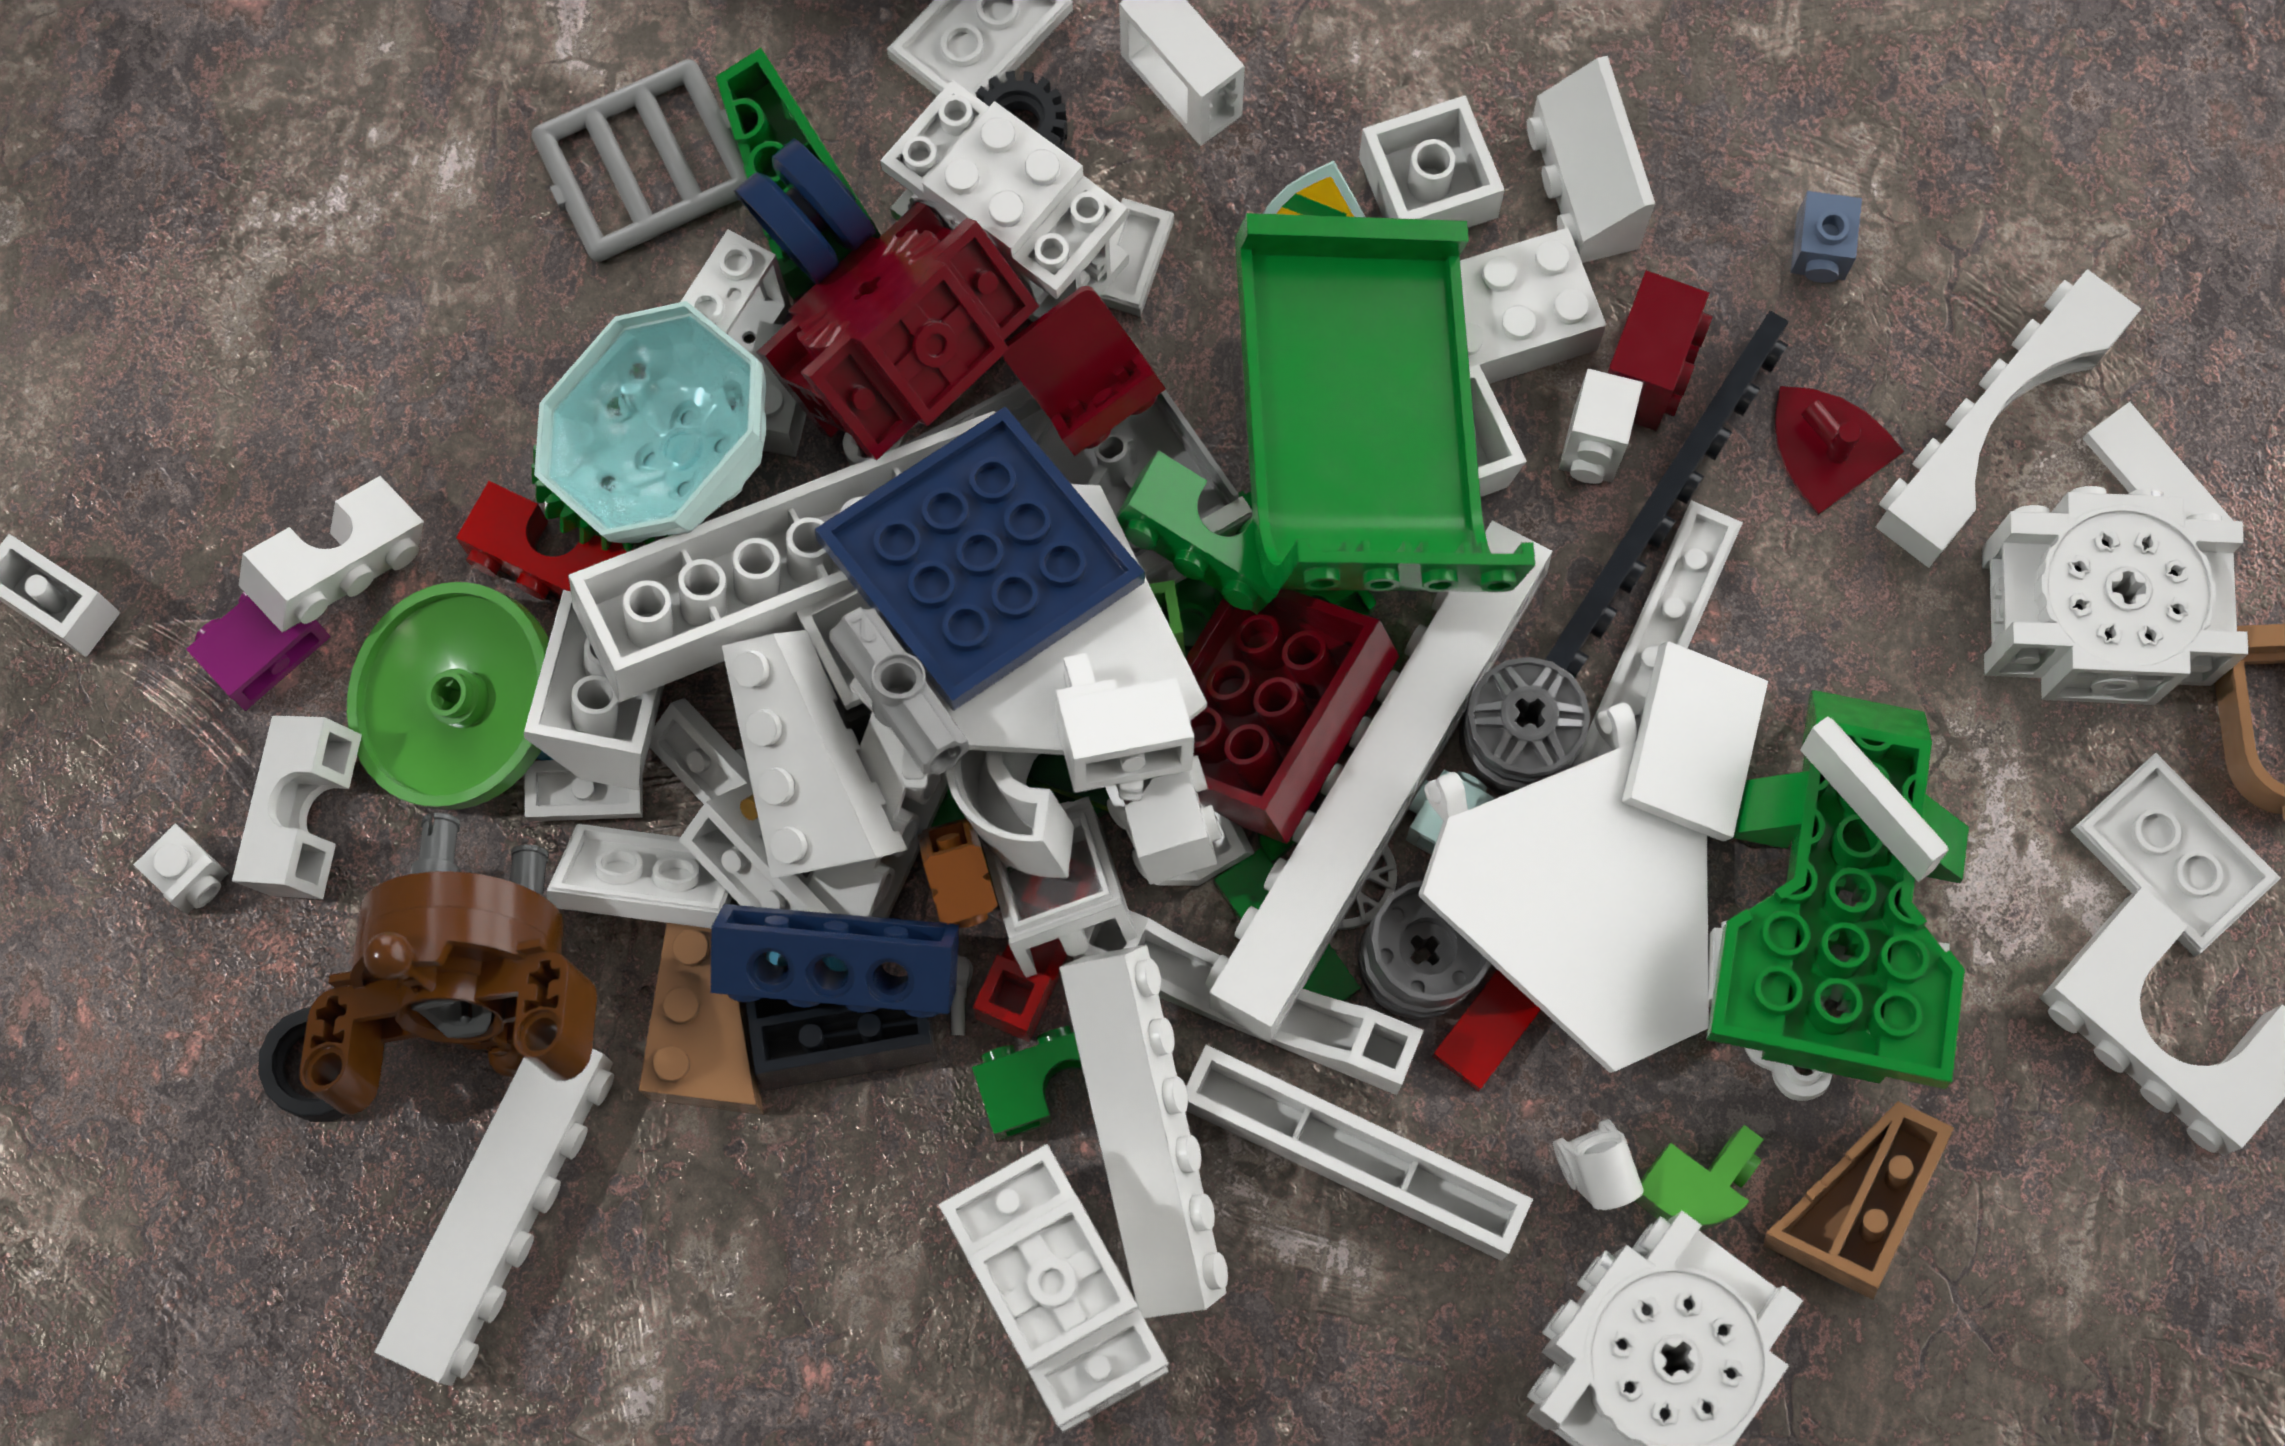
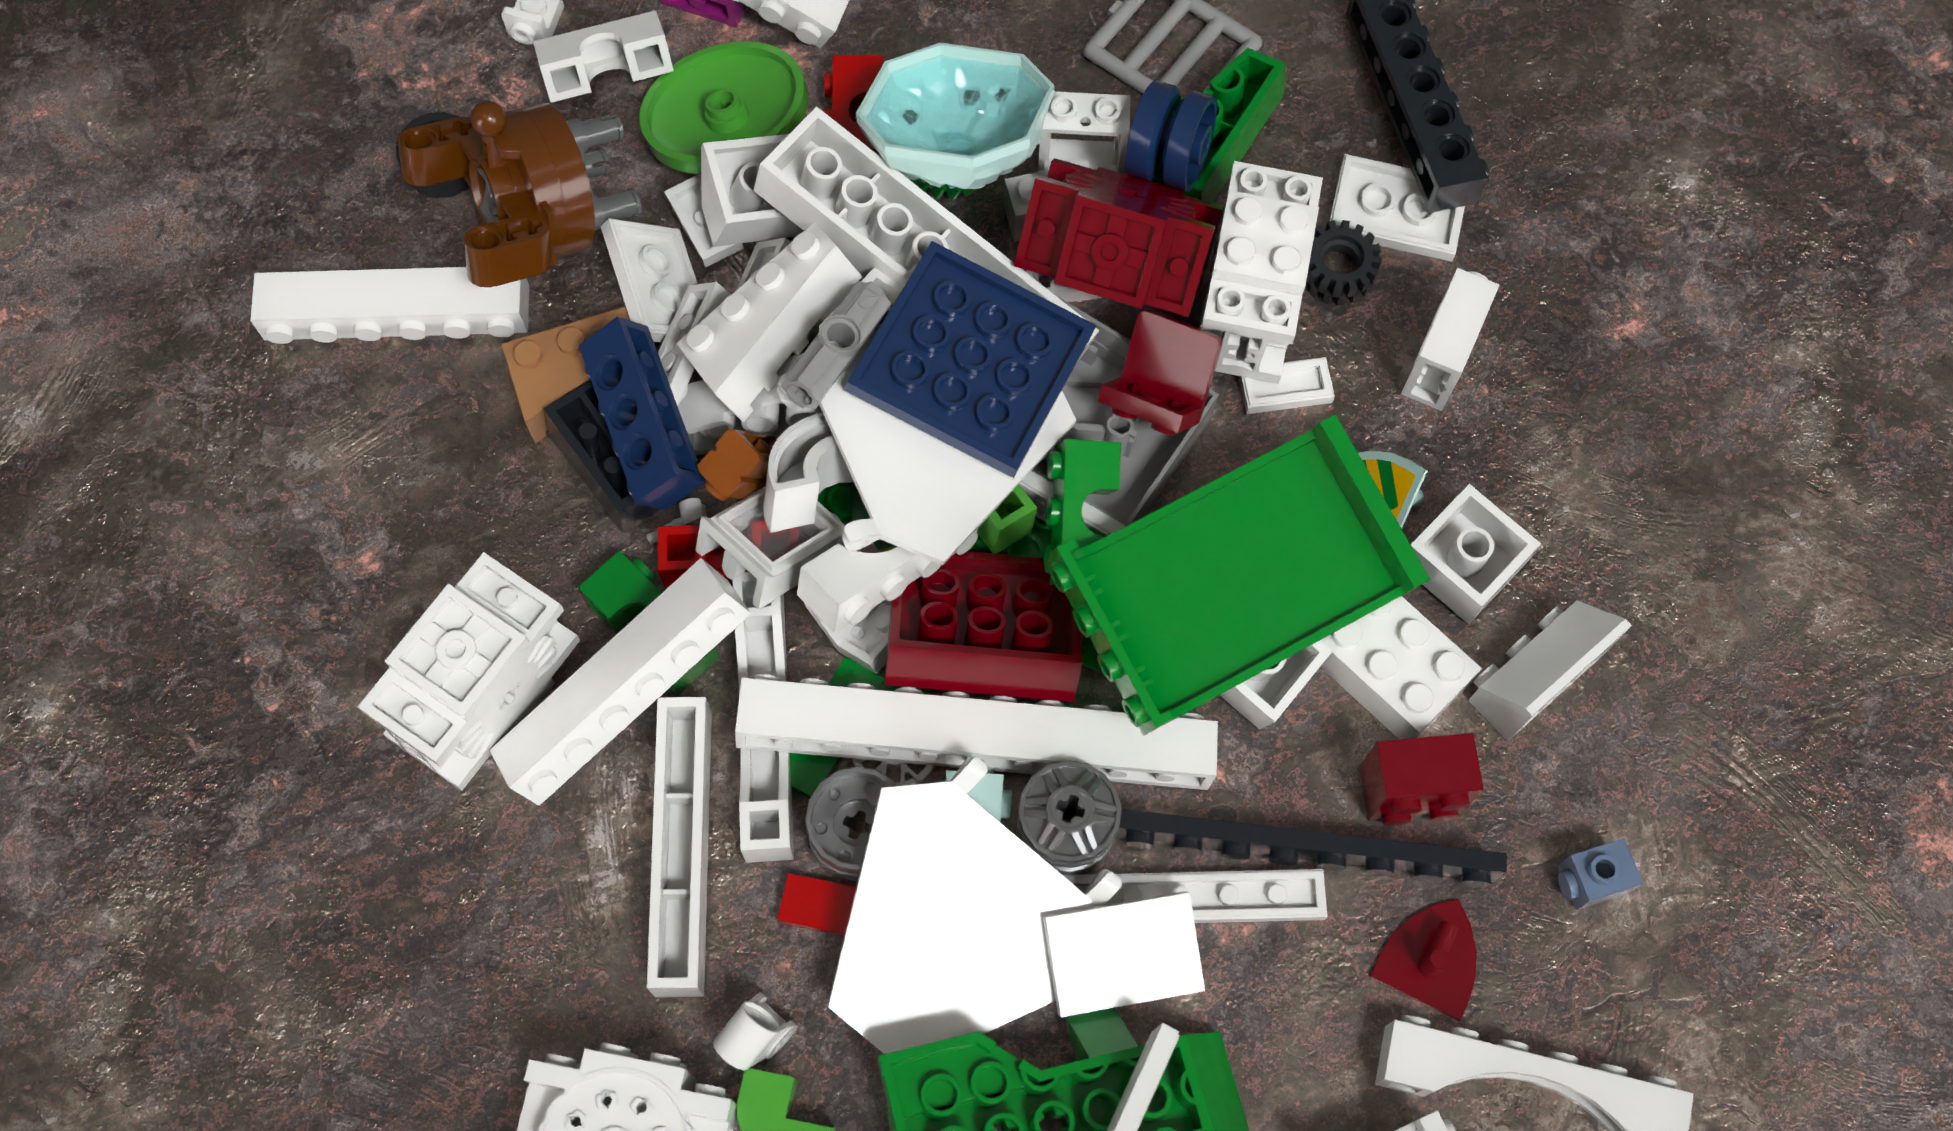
camera: 60 degrees right, 5 degrees down
white hinge [1056,653,1194,793] -> none
white brick [1559,369,1643,484] -> none

